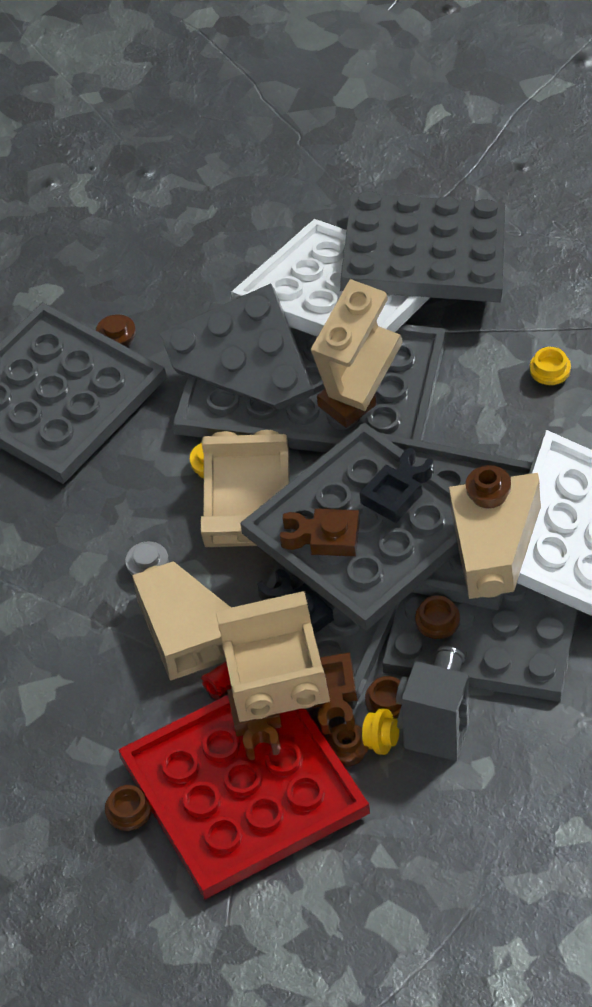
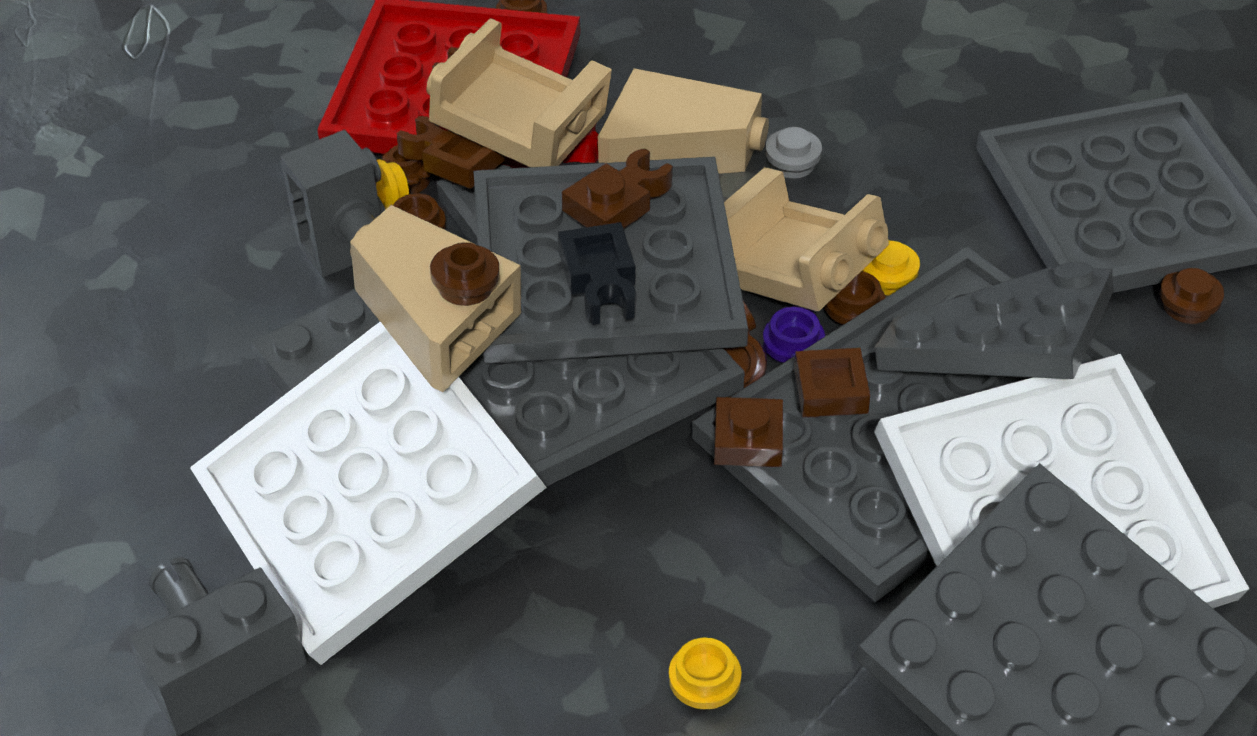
camera: 125 degrees right, 5 degrees down
tan panel [311,279,403,411] -> none
none -> reddish brown plate [714,397,783,467]
none -> dark purple plate [763,307,825,363]

